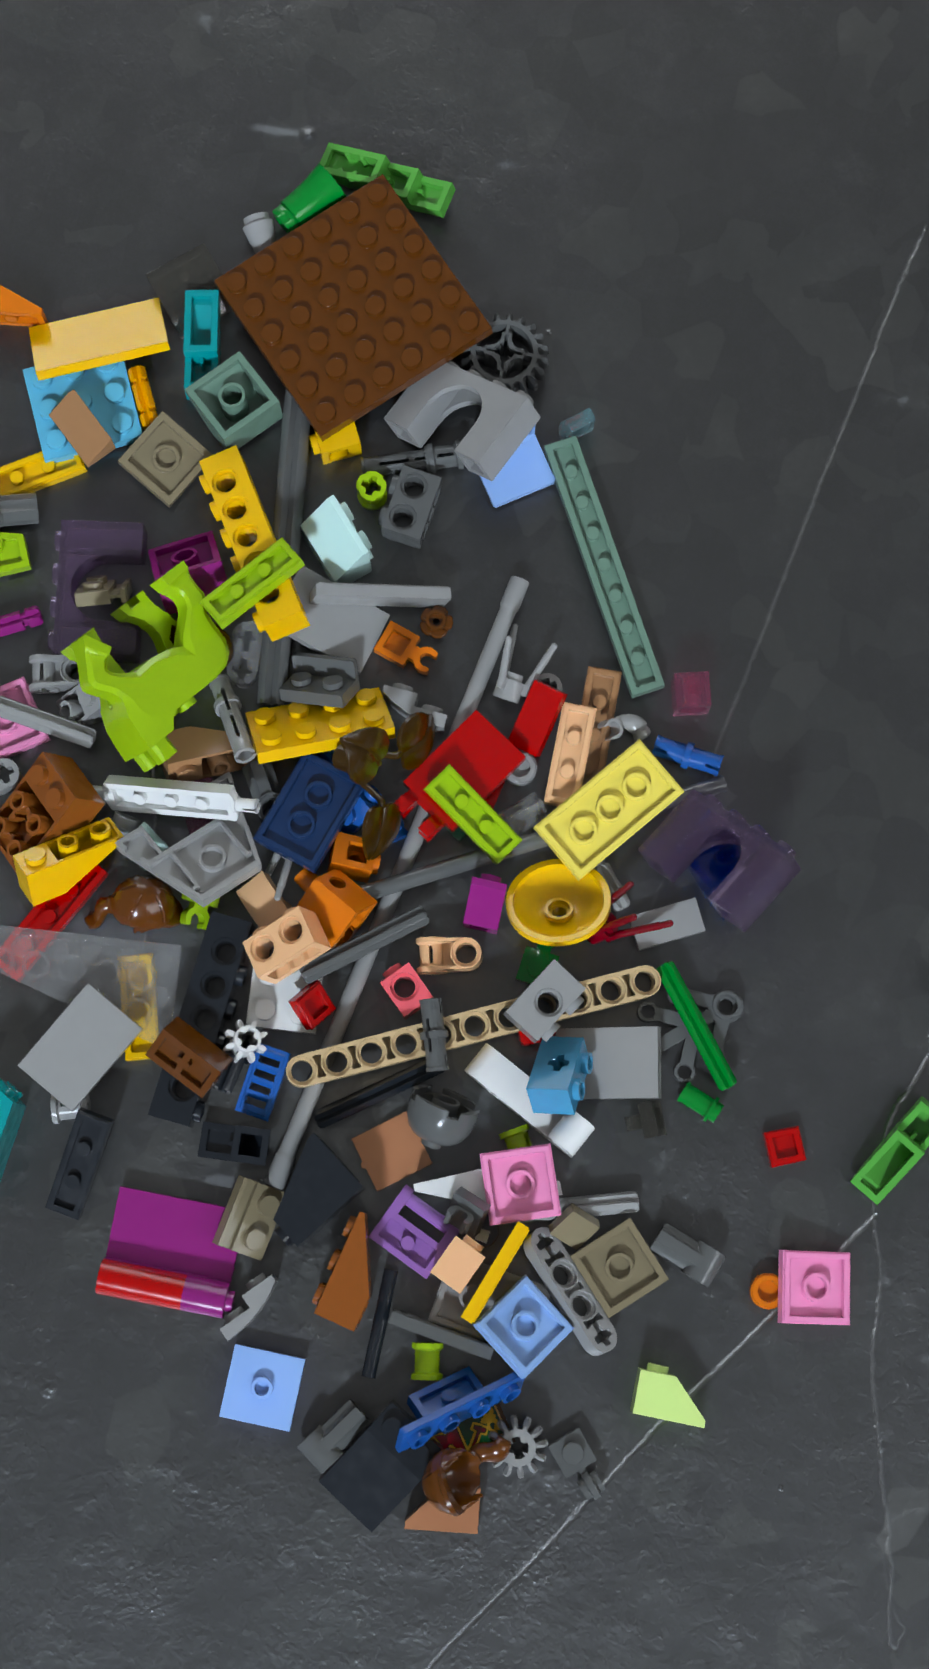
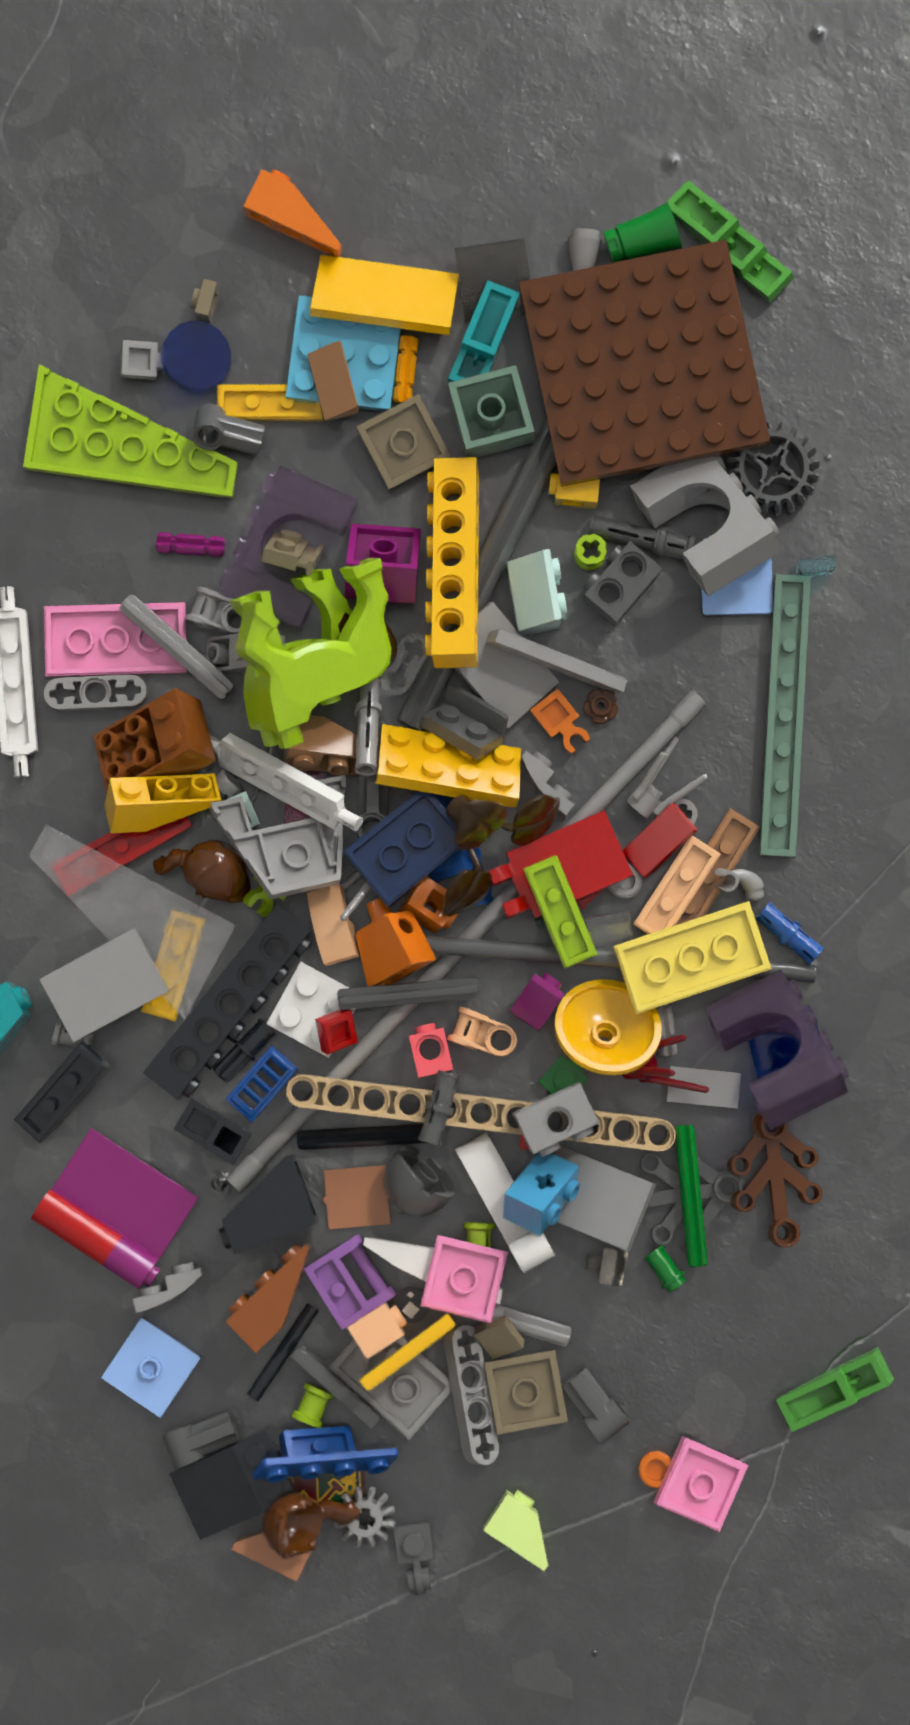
camera: 20 degrees right, 5 degrees up
reddish brown hinge [145,1016,233,1098] -> none
lime tile [200,537,305,630] -> none
dark tan plate [212,1175,285,1261] -> none
white gear [223,1019,267,1064] -> none
light nougat brick [242,906,331,984] -> none
dark grey tile [443,1186,491,1238] -> none
light blue plate [473,1274,574,1379] -> none
clear pink brick [671,671,712,716] -> none
red tile [762,1125,806,1168] -> none
none -> reddish brown plant [727,1107,822,1247]

